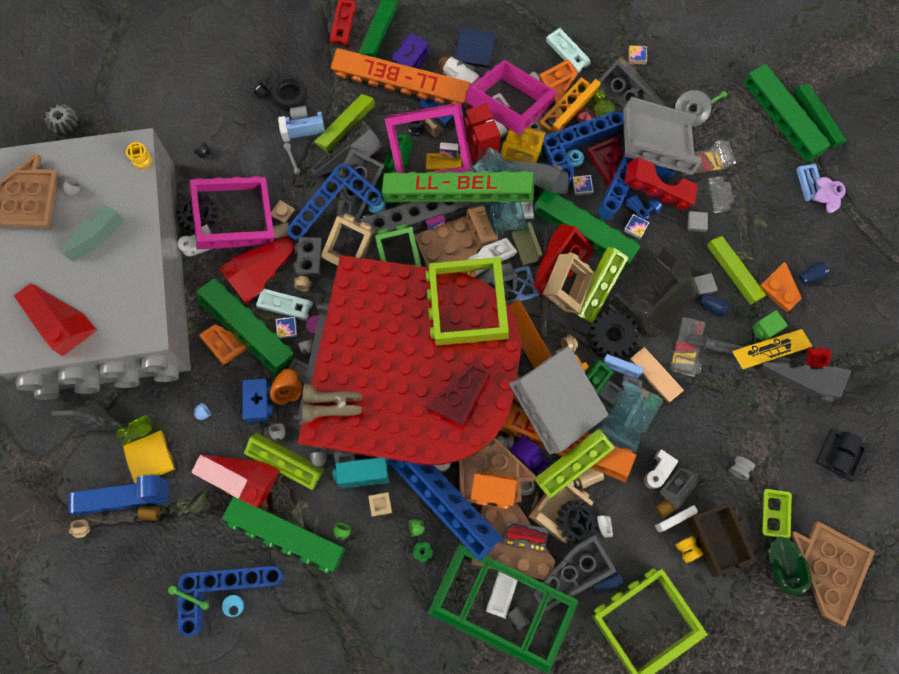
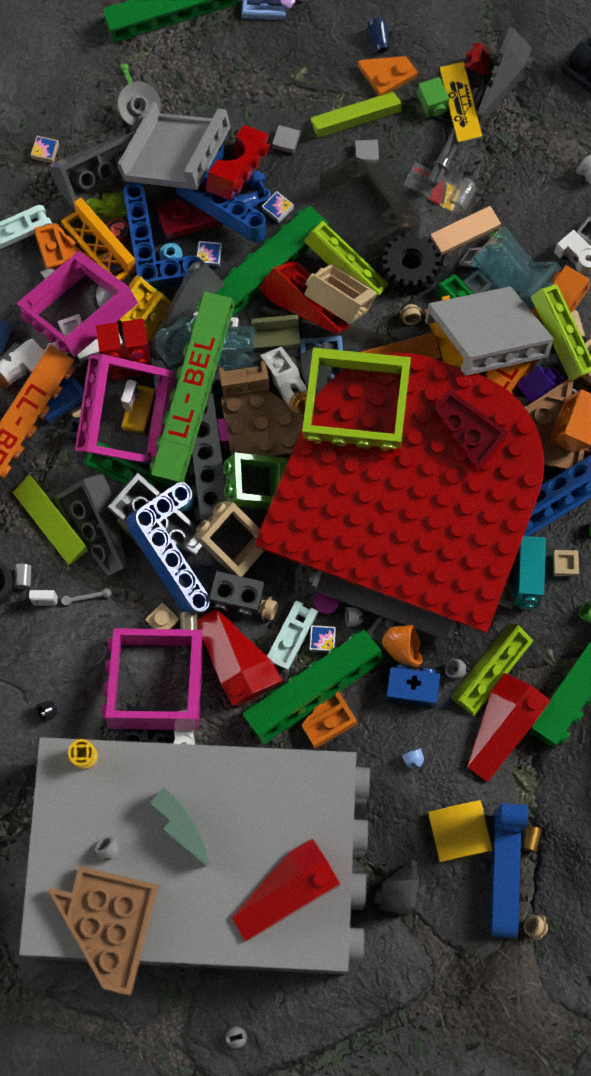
camera: 75 degrees left, 0 degrees up
clear neon green plate [116,414,152,446] -> none
light blue hinge [285,112,325,139] -> none
dark tan piece [302,384,362,422] -> none
light grey hinge [311,452,327,467] -> none
light blue tile [603,354,644,379] -> none
clear door [682,140,736,175] -> none
dark blue cone [700,294,731,317] -> none
clear piece [707,176,734,213] -> none

